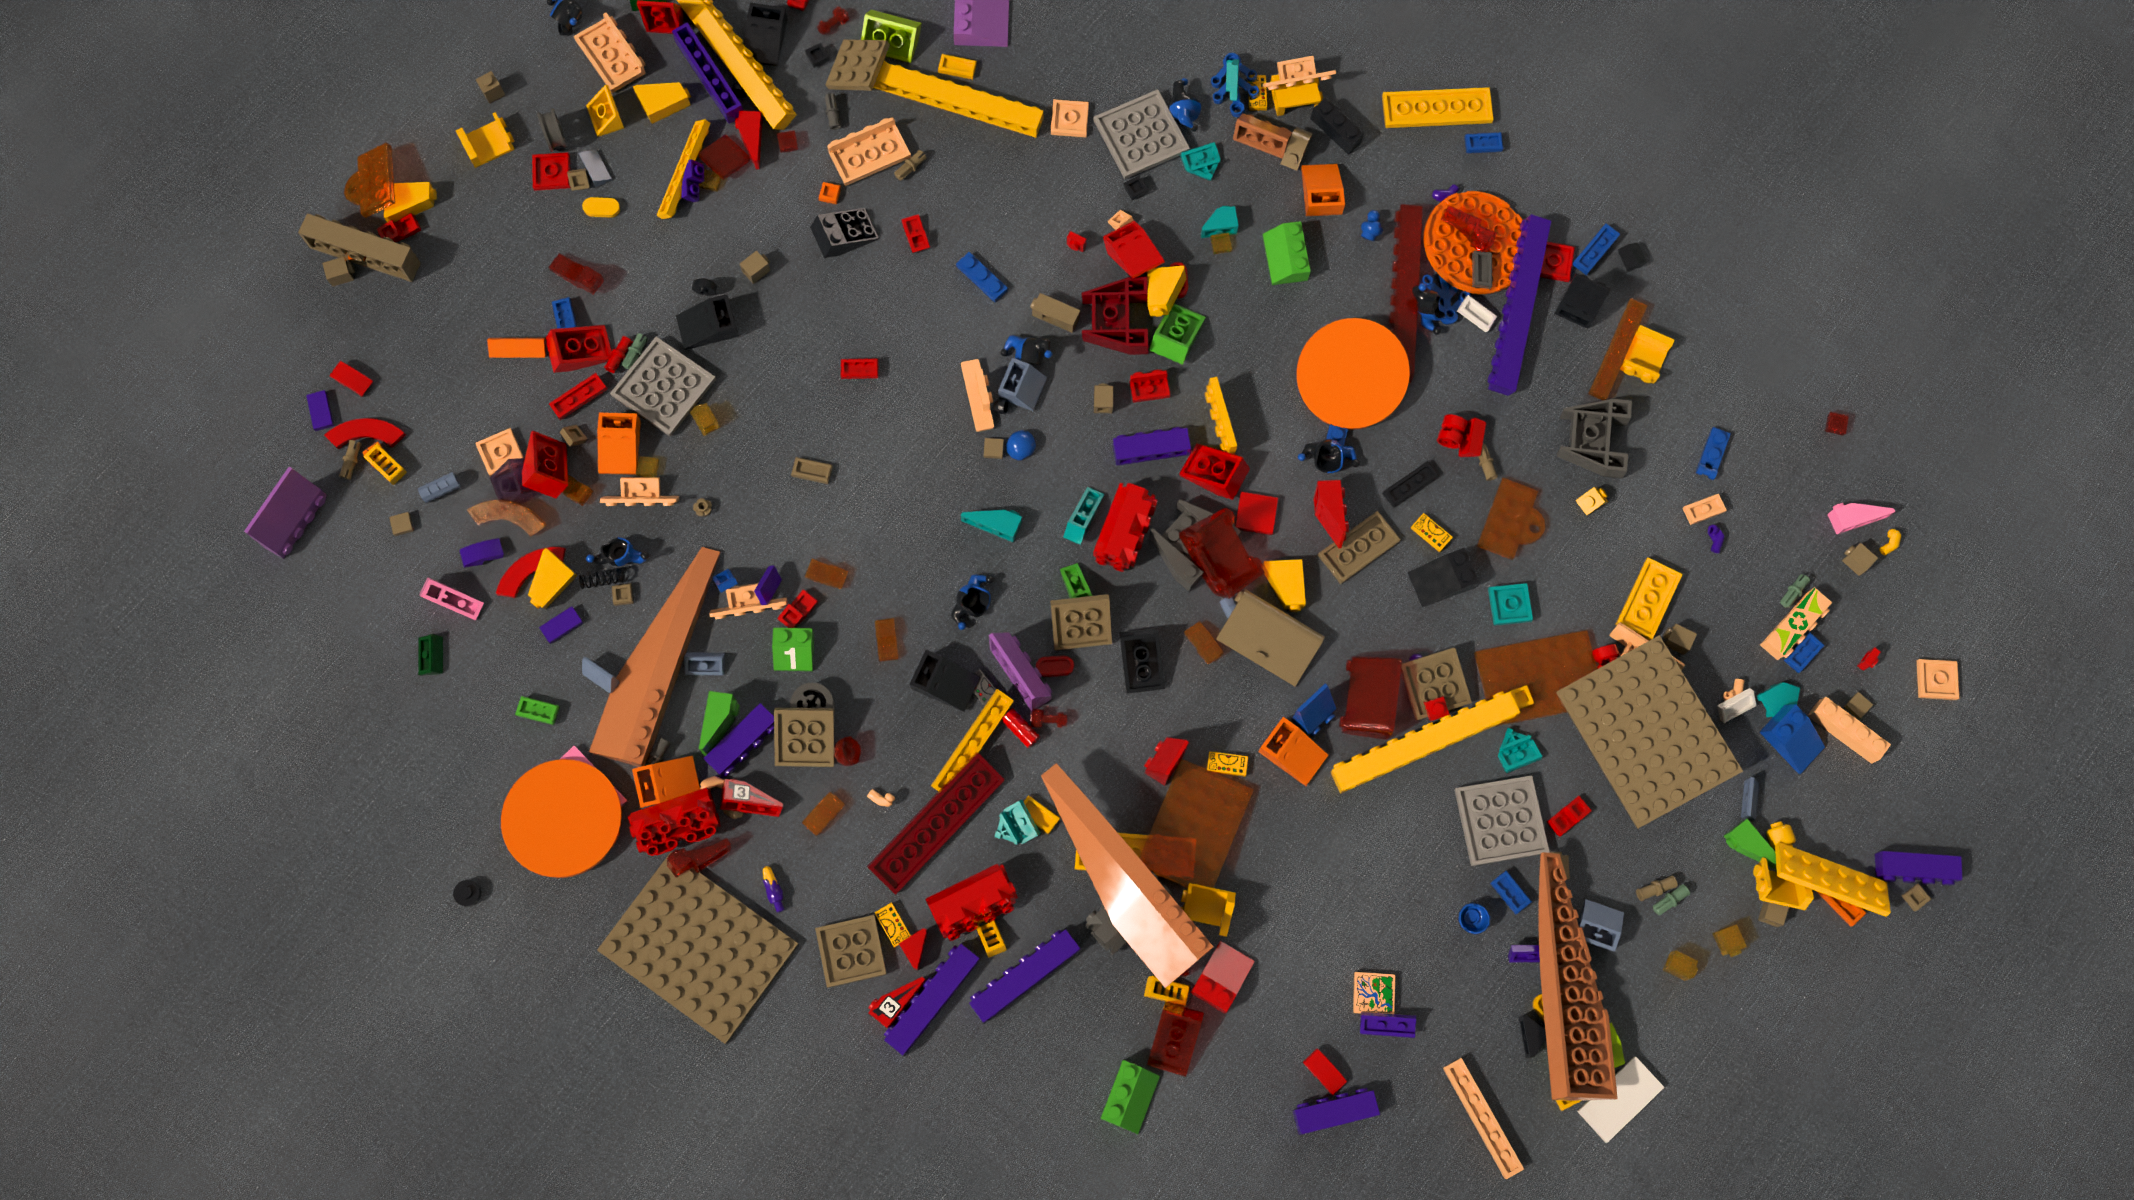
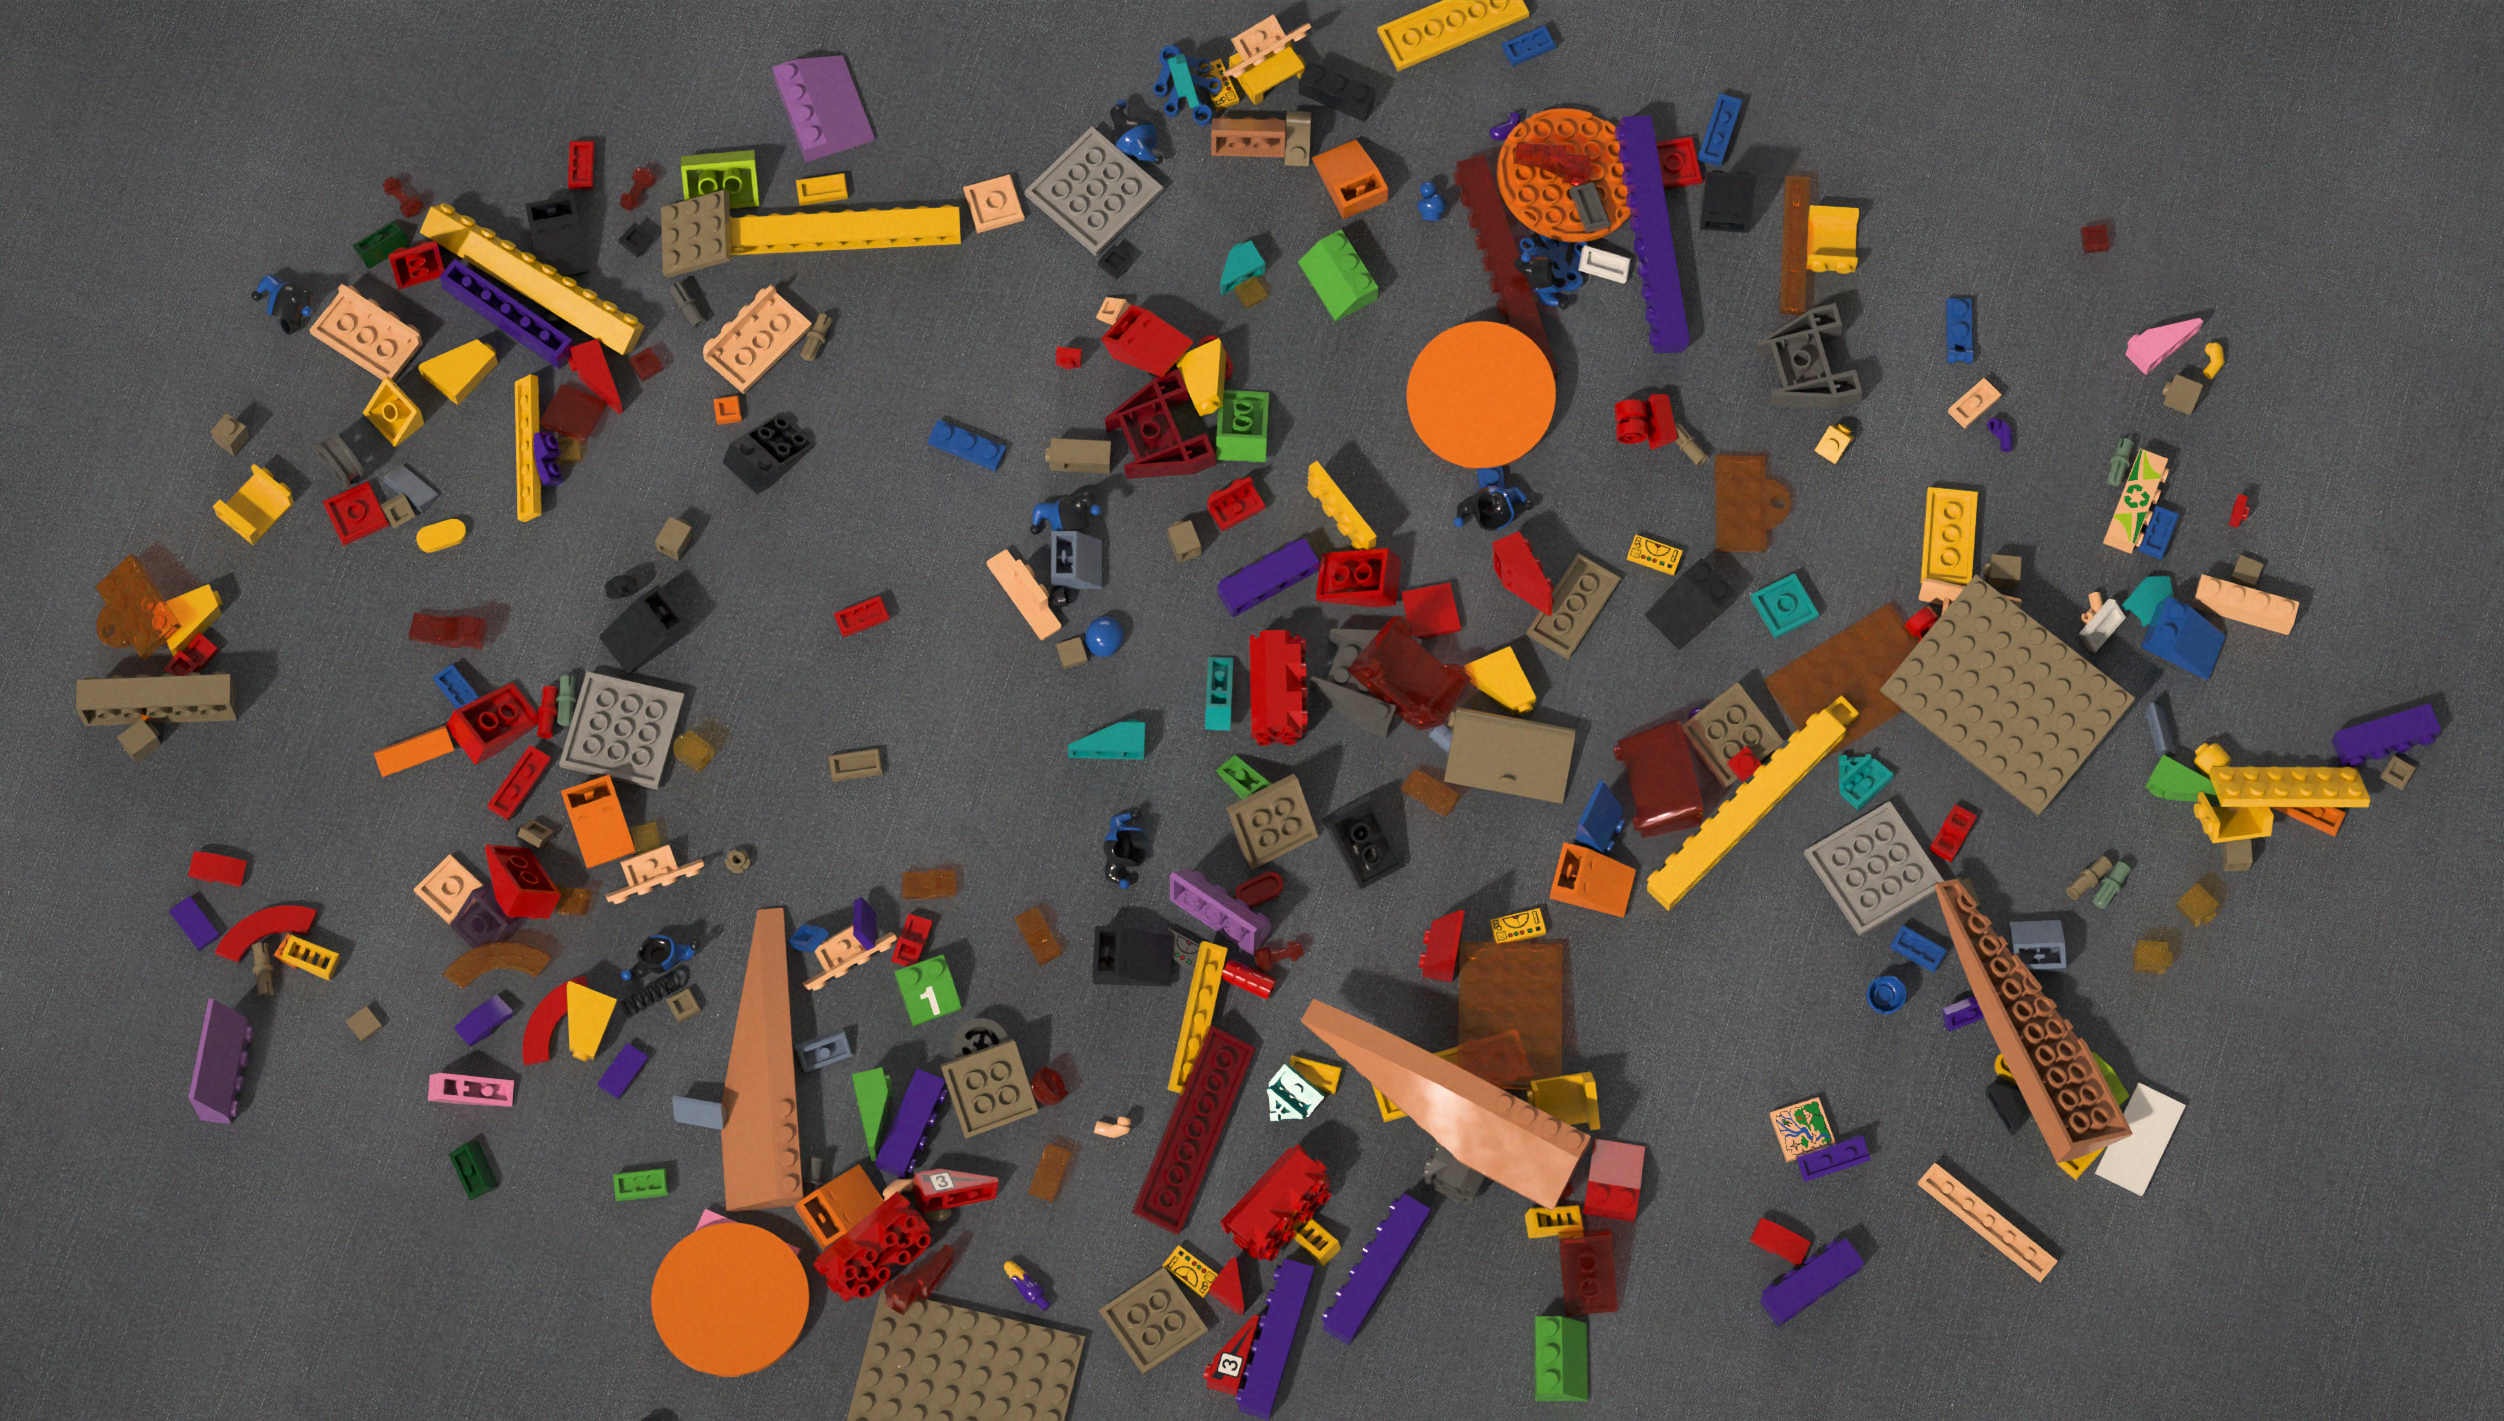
camera: 20 degrees left, 5 degrees down
sand blue axle [418,472,461,503] -> none
red slope [901,214,930,253] -> none
teal slope [1180,142,1221,180] -> none
black tile [1382,461,1439,508] -> none
black piece [1618,242,1647,272] -> none
light nougat tile [1916,659,1959,700] -> none

